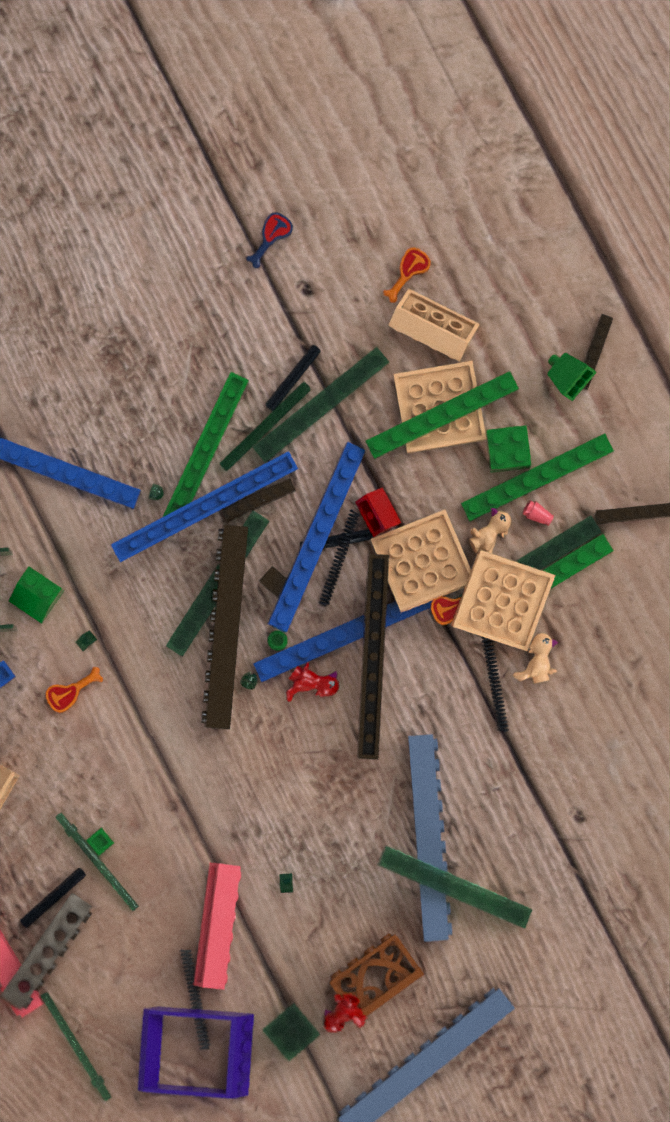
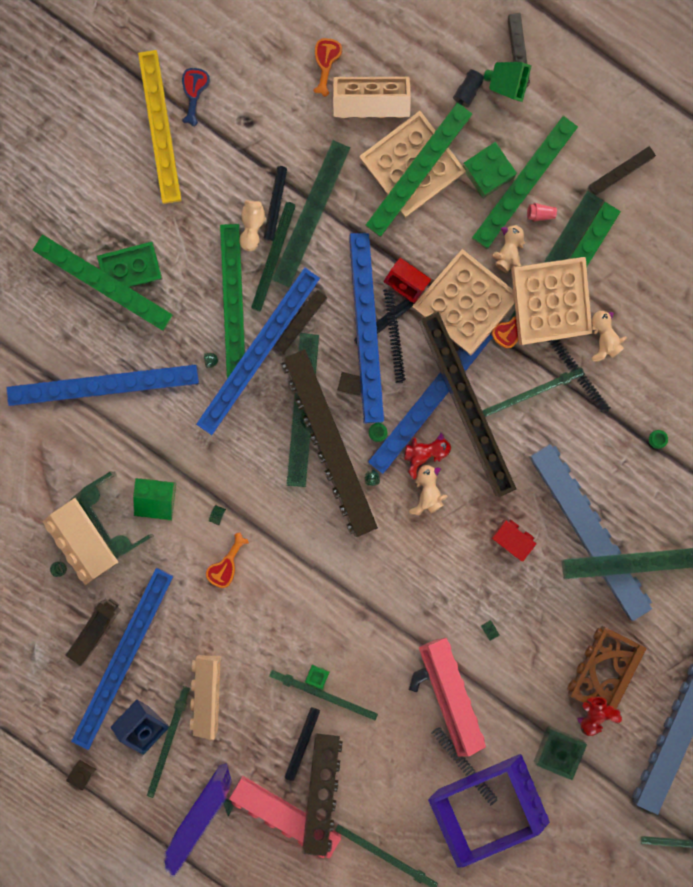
camera: 30 degrees left, 5 degrees up
none -> green plate [32,234,174,332]
none -> green plate [97,242,163,288]
none -> yellow plate [138,50,182,204]
none -> light nougat animal [240,200,266,251]
none -> light nougat animal [409,465,448,515]
none -> black arm [409,668,430,692]
none -> black piece [453,69,485,107]
none -> clear green bar [482,368,585,417]
none -> red brick [490,519,537,562]
none -> green plate [649,430,668,449]

